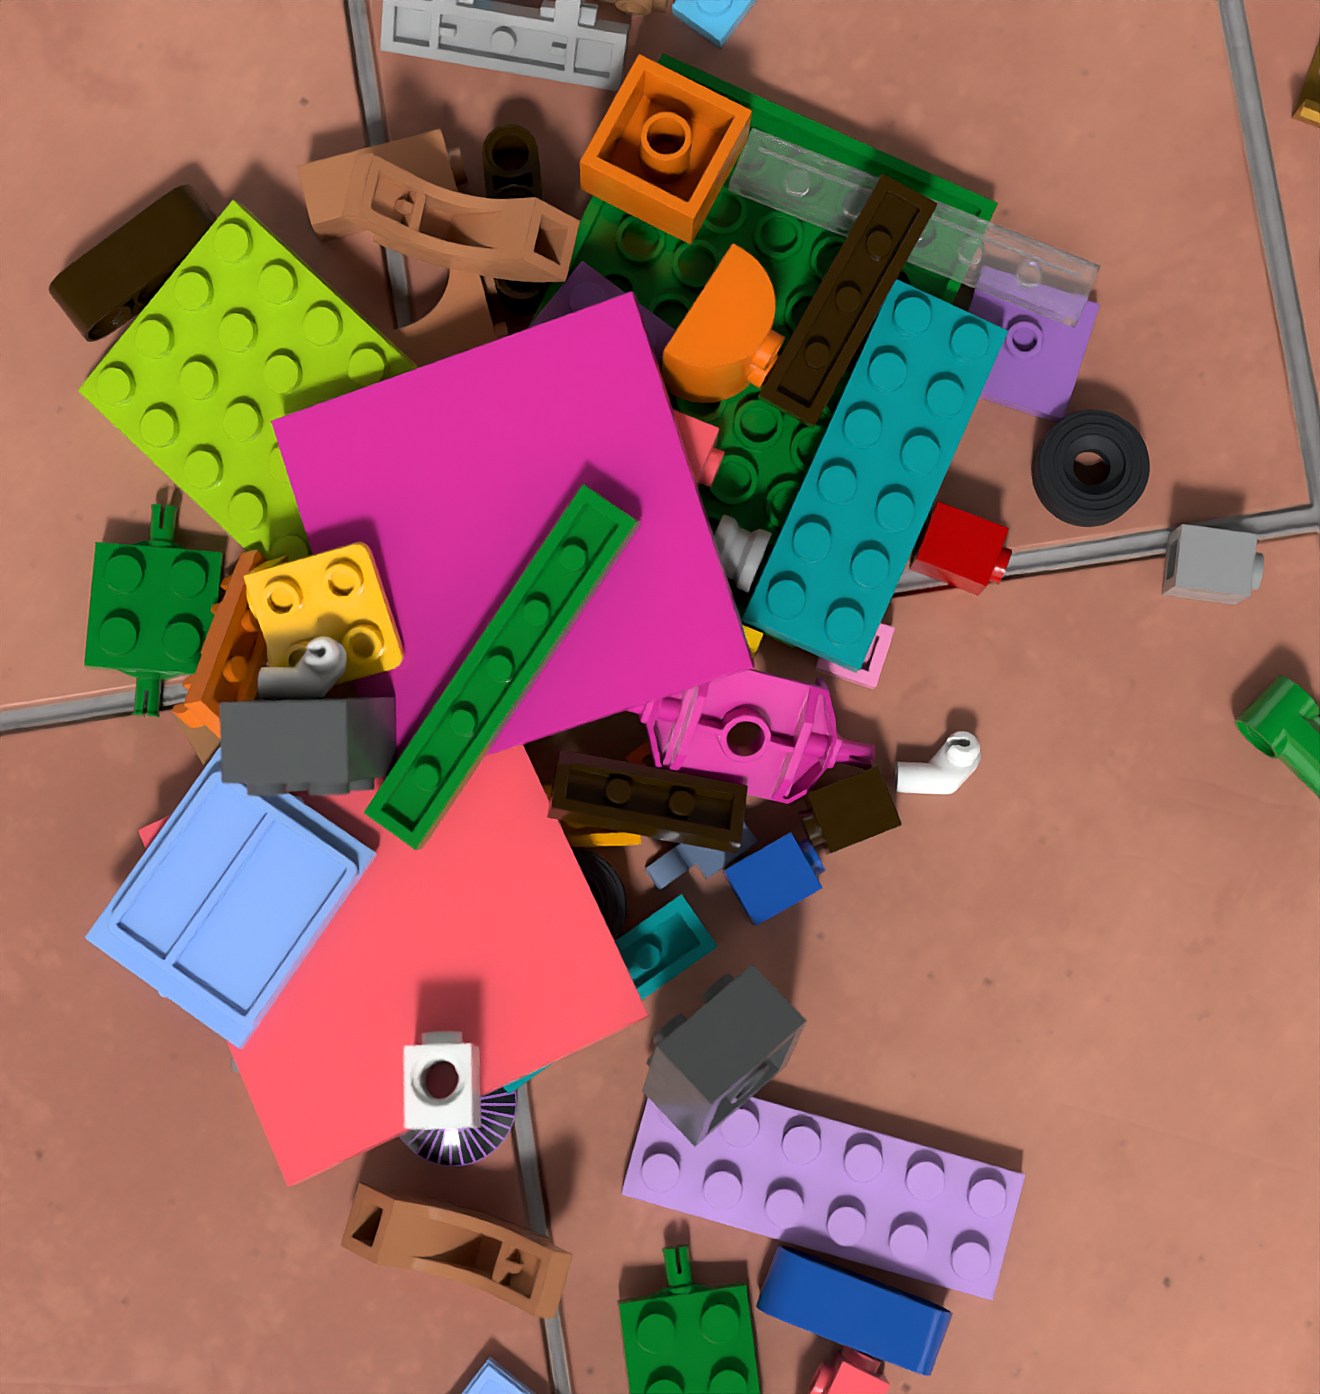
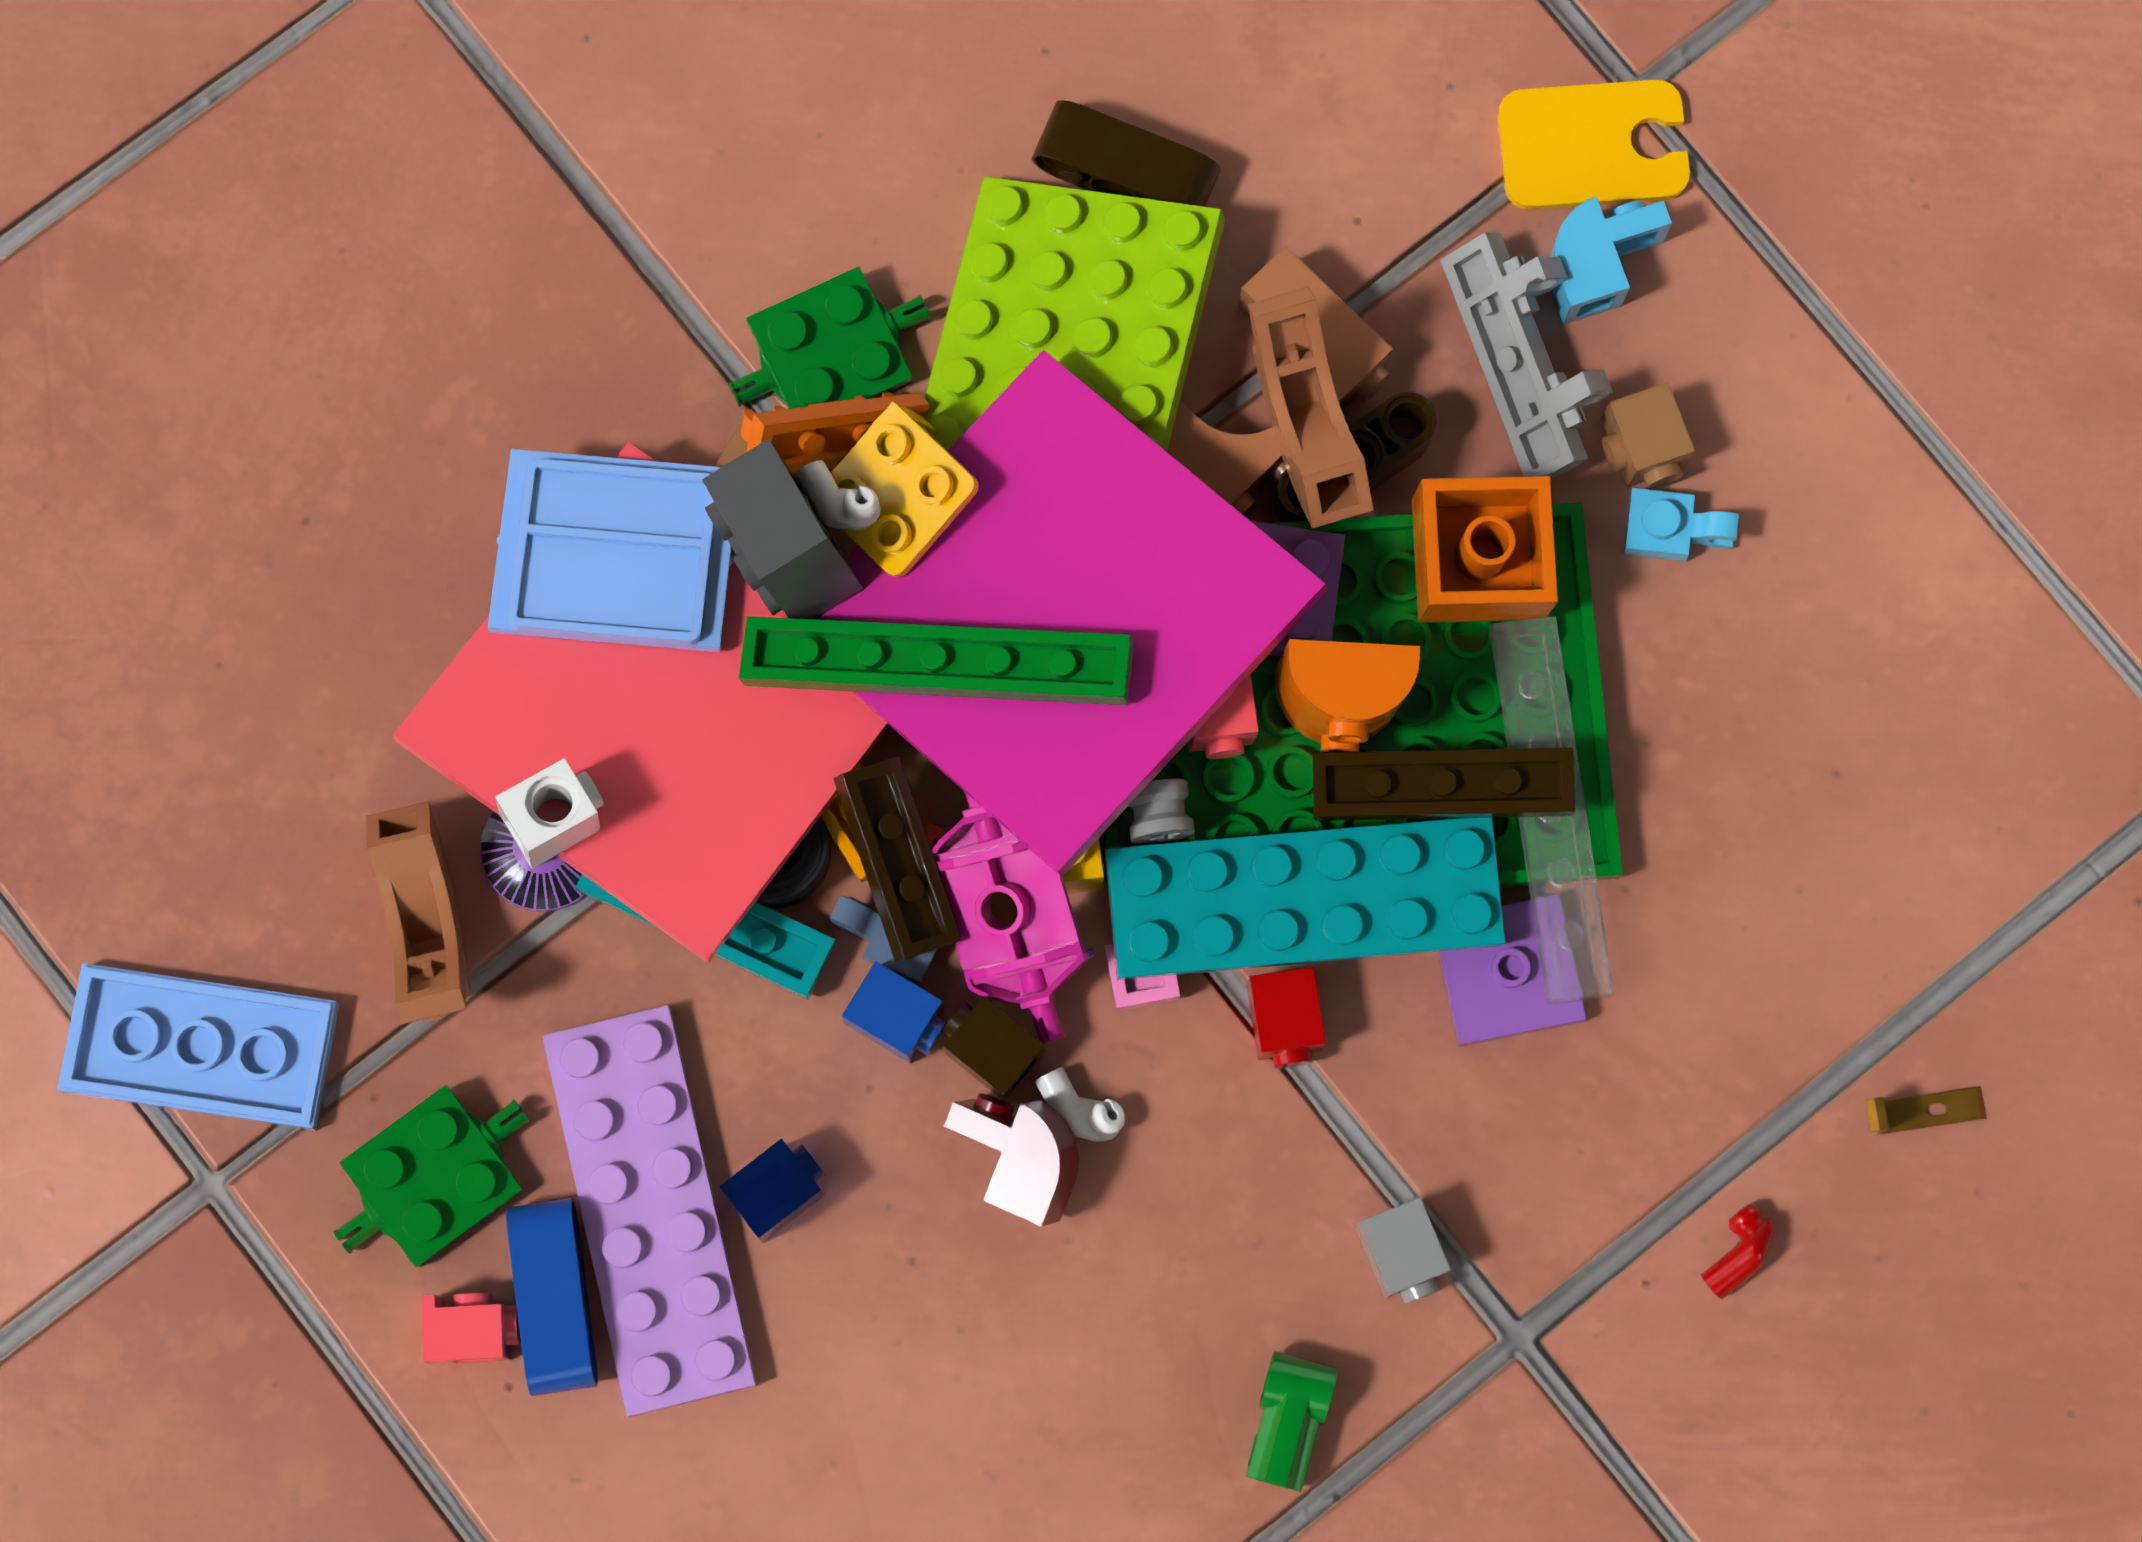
camera: 60 degrees right, 5 degrees down
dark grey brick [642,965,807,1147] -> none
black tyre [1031,410,1150,527] -> none
none -> clear blue brick [719,1138,826,1243]
none -> brick [944,1093,1079,1226]

